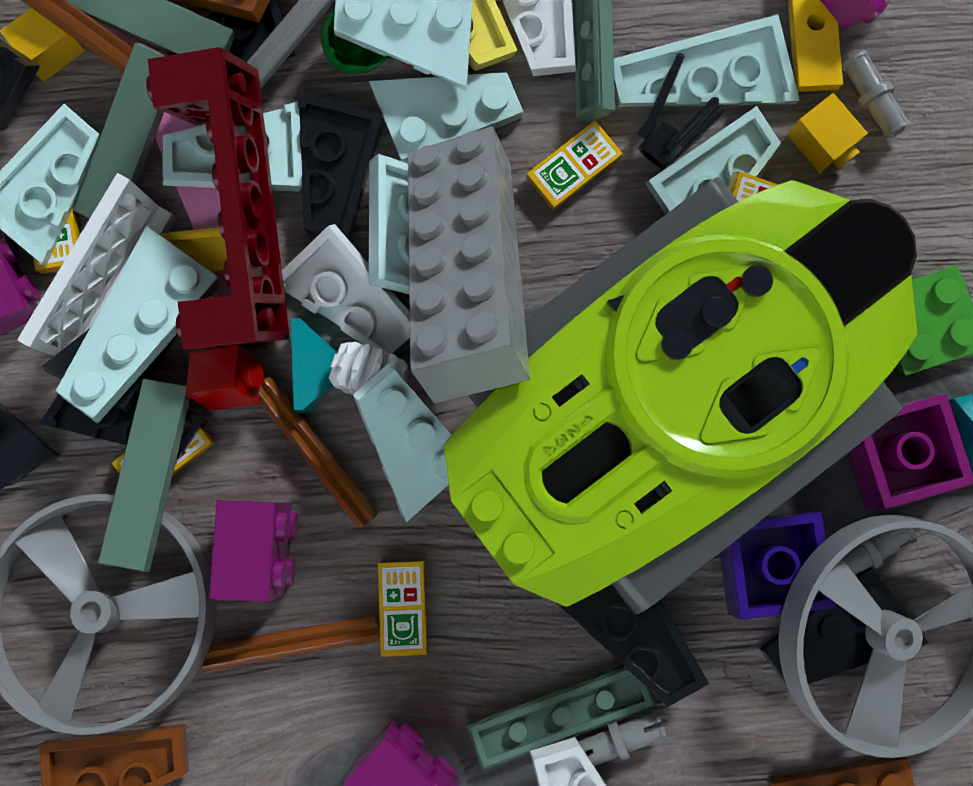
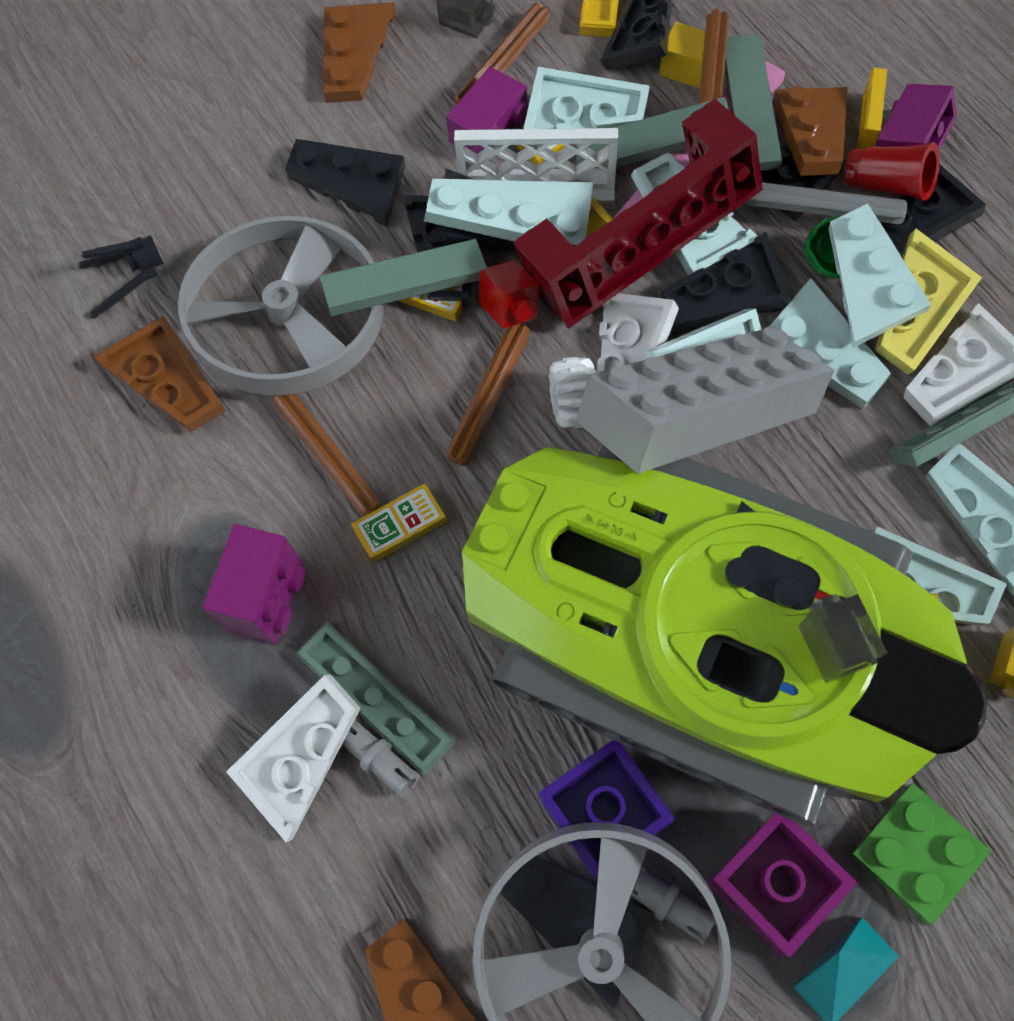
camera: 70 degrees right, 15 degrees down
magenta brick [209,500,298,602] -> none
teal slope [291,318,337,414] -> none
light aqua wing [353,363,451,522] -> none
tile [526,120,623,211] -> none
black wing [557,584,709,707] -> none
black plant [637,53,723,170] -> none
none -> clear smoke brick [798,594,887,684]

